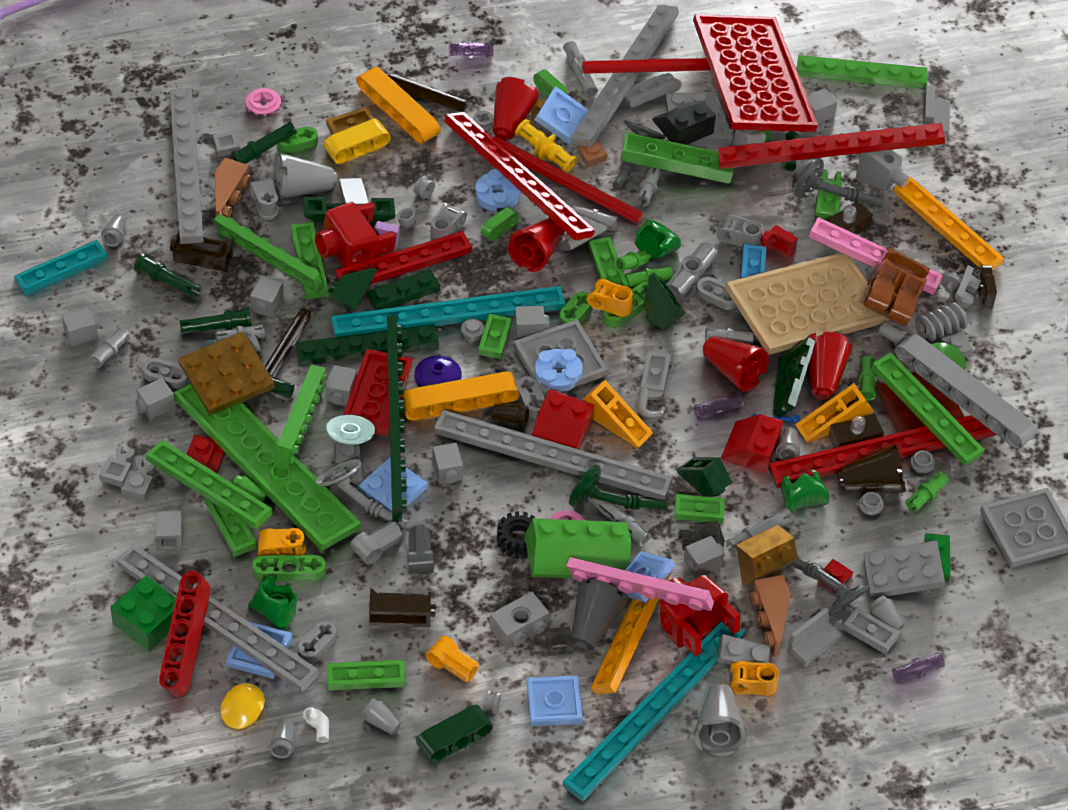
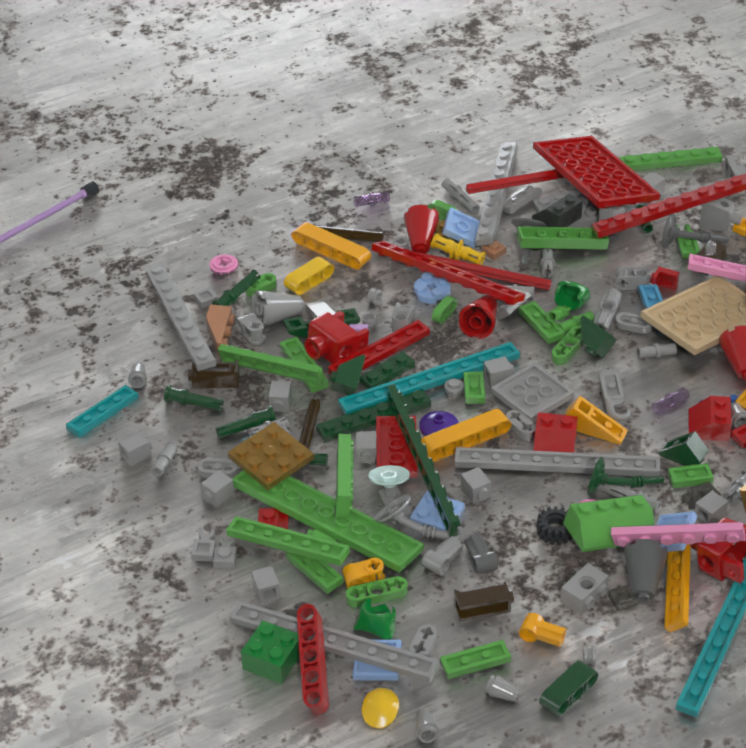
camera: 10 degrees left, 10 degrees down
white arm [303,707,329,743] -> none
pearl gold plate [326,107,374,135] -> none
dark brown cone [492,403,529,427] -> none
light blue plate [526,675,583,727] -> none
light blue plate [535,349,583,392] -> none
bright green beam [559,292,593,325] -> none
light orange piece [586,279,633,317] -> none
red cone [703,336,769,392] -> none
dark green wing [773,337,816,417] -> none

